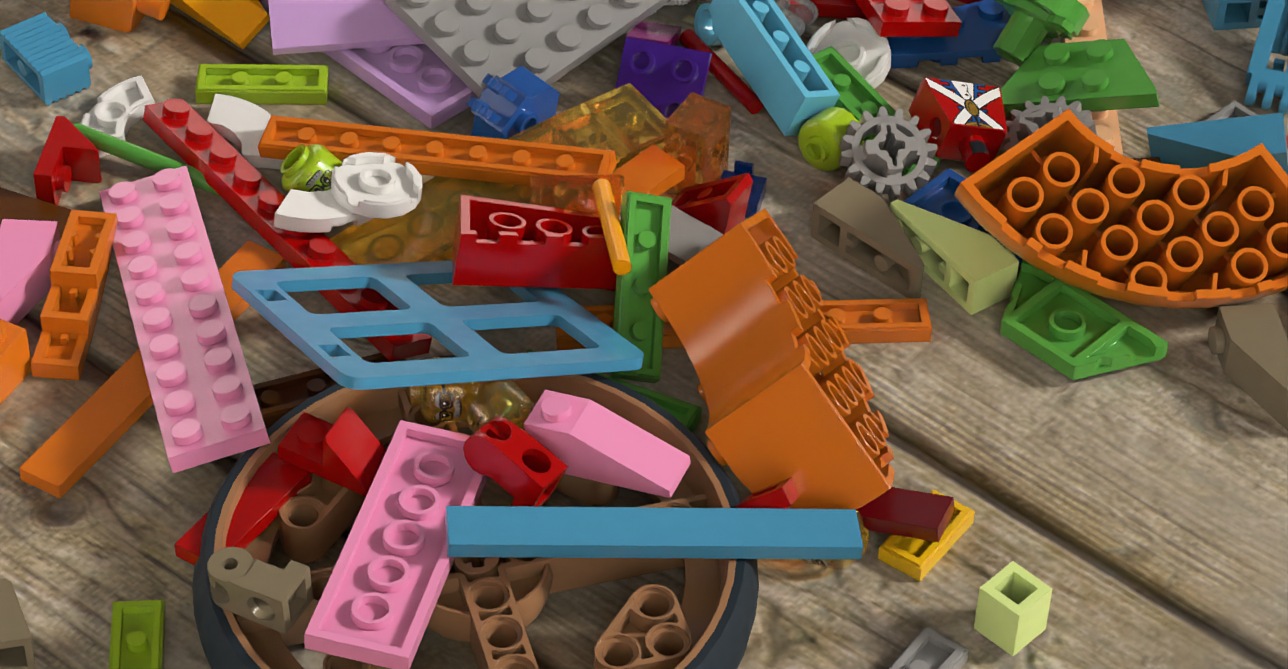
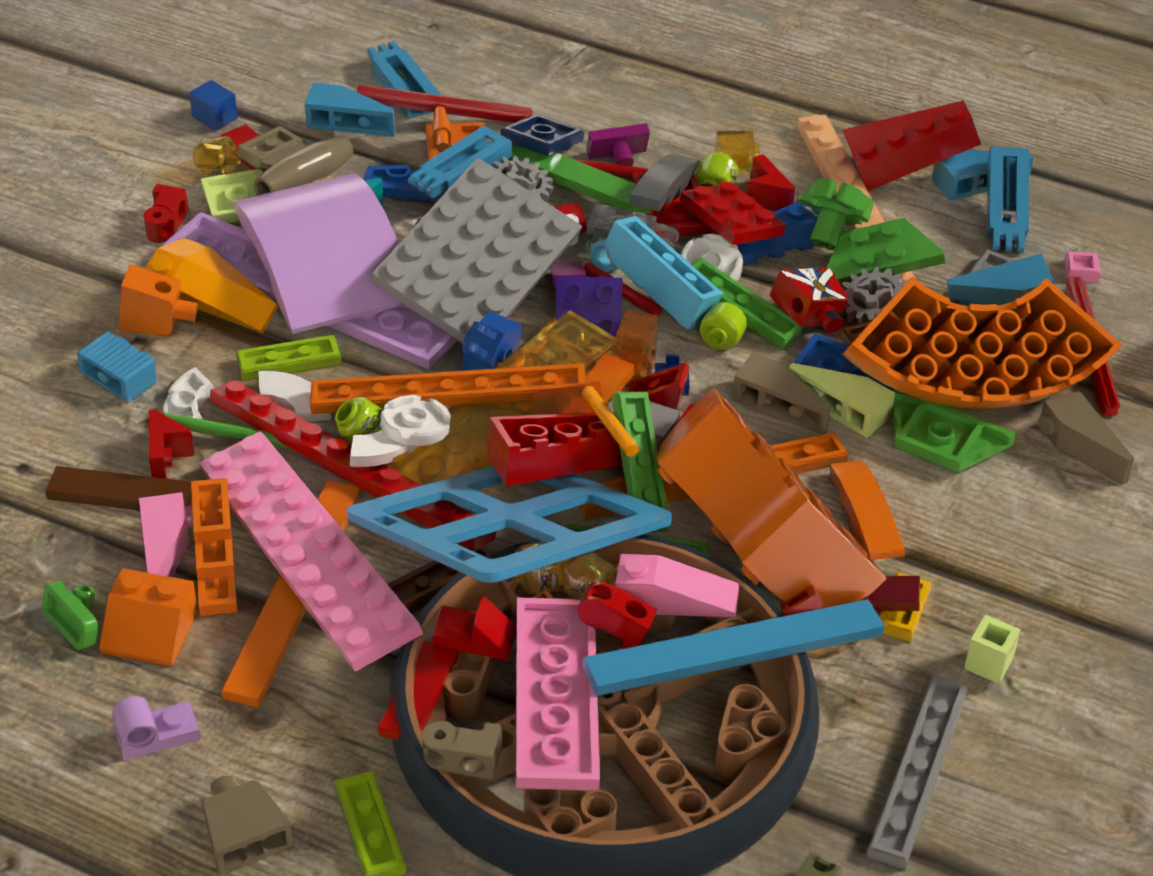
camera: 15 degrees left, 0 degrees up
light grey gear [839,106,937,202] -> none
none -> orange slope [830,460,905,560]

